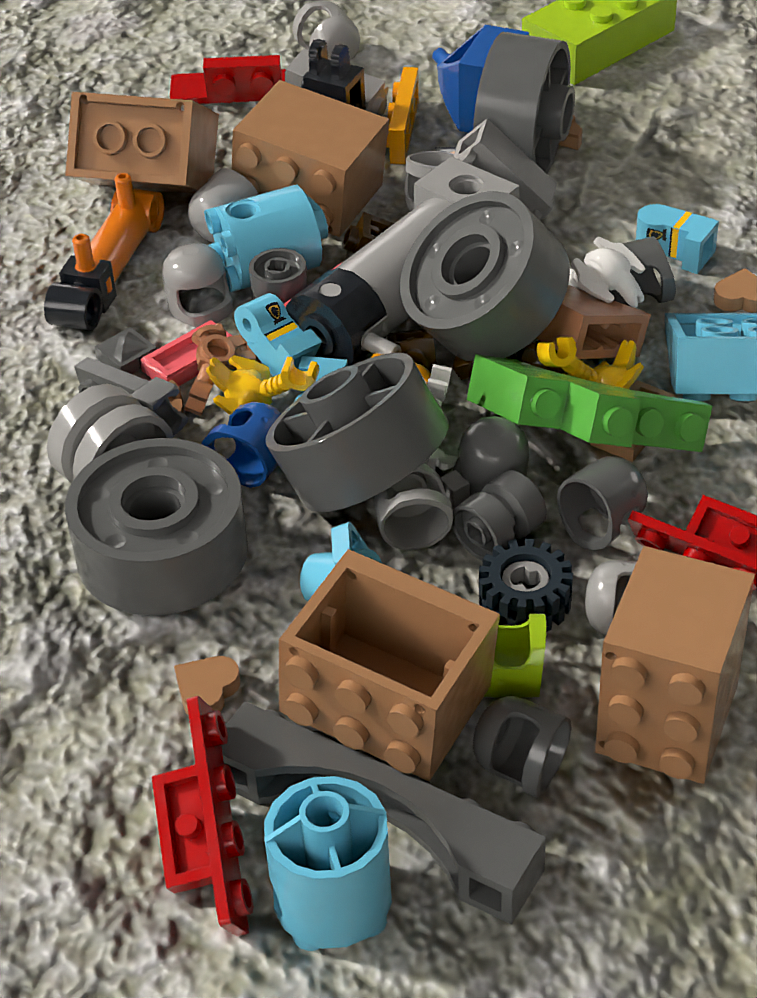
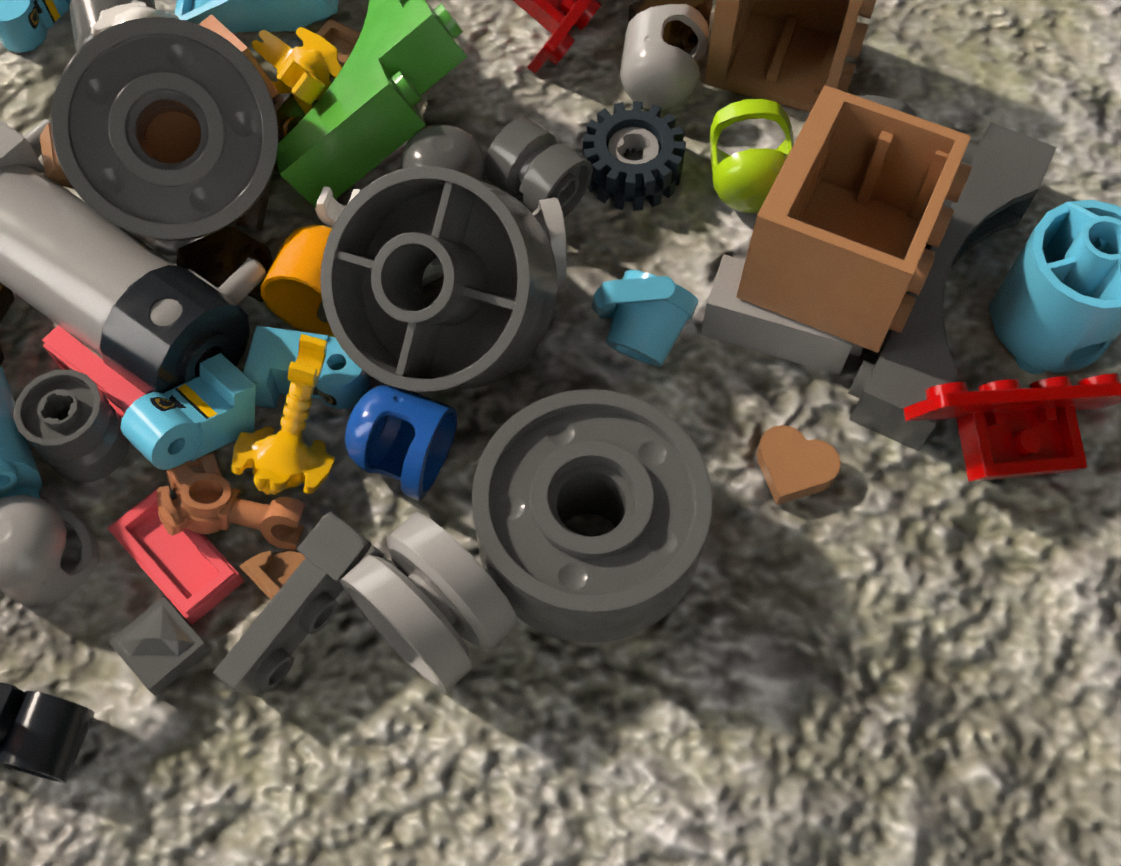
camera: 95 degrees left, 20 degrees up
dark grey helmet [557,456,648,550] -> none

